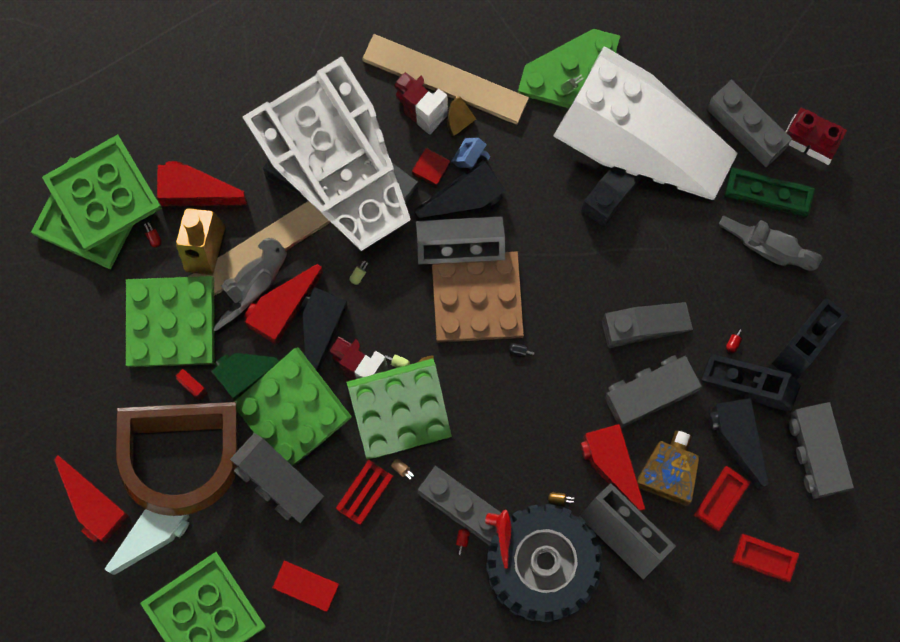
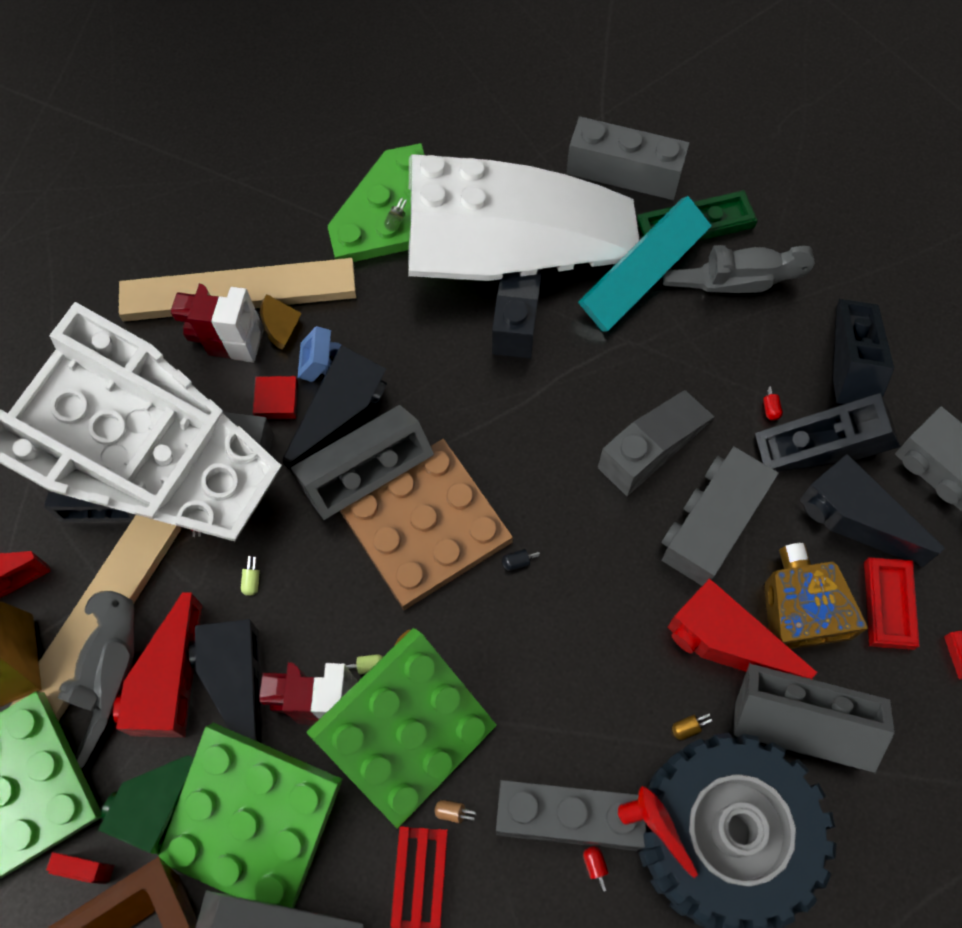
camera: 25 degrees left, 10 degrees down
dark red hips [786,107,847,165] -> none
none -> teal tile [578,196,712,332]

